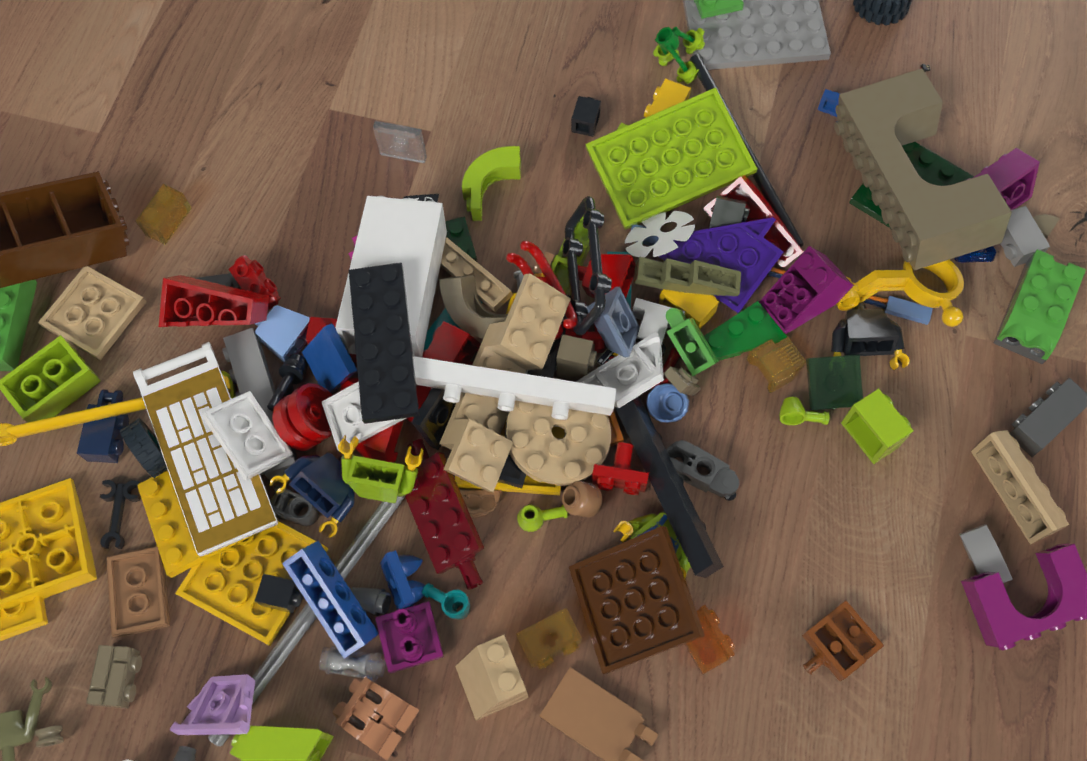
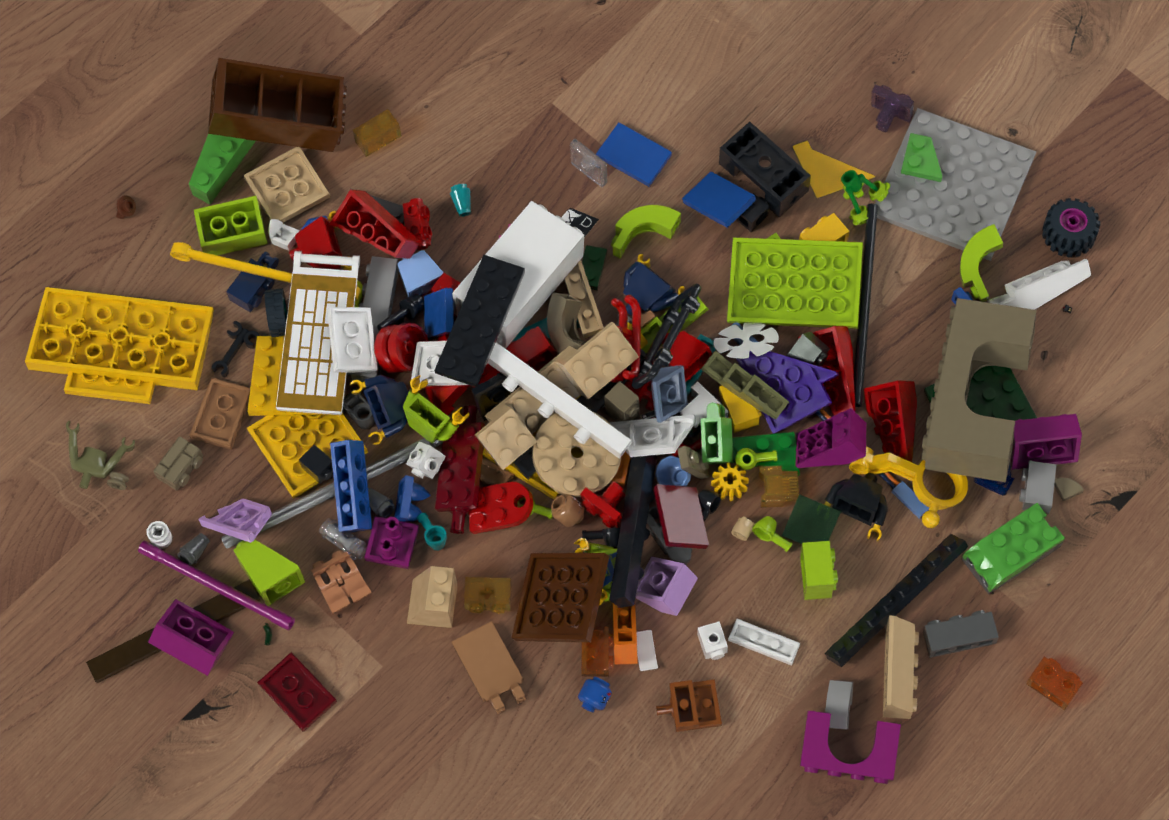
camera: 30 degrees right, 0 degrees up
none -> white plate [268,219,300,251]
none -> red torso [289,211,352,271]
none -> white brick [406,441,446,479]
none -> teal cone [450,184,471,217]
none -> red plate [469,482,533,534]
none -> blue head [578,677,612,713]
none -> black bar [582,528,620,548]
none -> blue tile [596,122,672,187]
none -> orange slope [613,603,638,664]
none -> dark blue torso [623,254,685,316]
none -> lavender slope [636,557,698,616]
none -> white sticker [637,630,658,671]
none -> tile [654,484,709,549]
none -> blue tile [682,171,756,228]
none -> white brick [697,621,728,660]
none -> black bar [698,490,721,522]
none -> yellow gear [711,462,749,501]
none -> black plate [719,121,811,217]
none -> white tile [728,618,800,666]
none -> tan hose [731,516,755,541]
none -> lime bar [735,448,777,470]
none -> yellow sticker [792,141,875,198]
none -> black plate [824,534,968,667]
none -> red wedge [864,380,917,462]
none -> lime arch [960,224,1003,302]
none -> white wedge [987,259,1091,310]

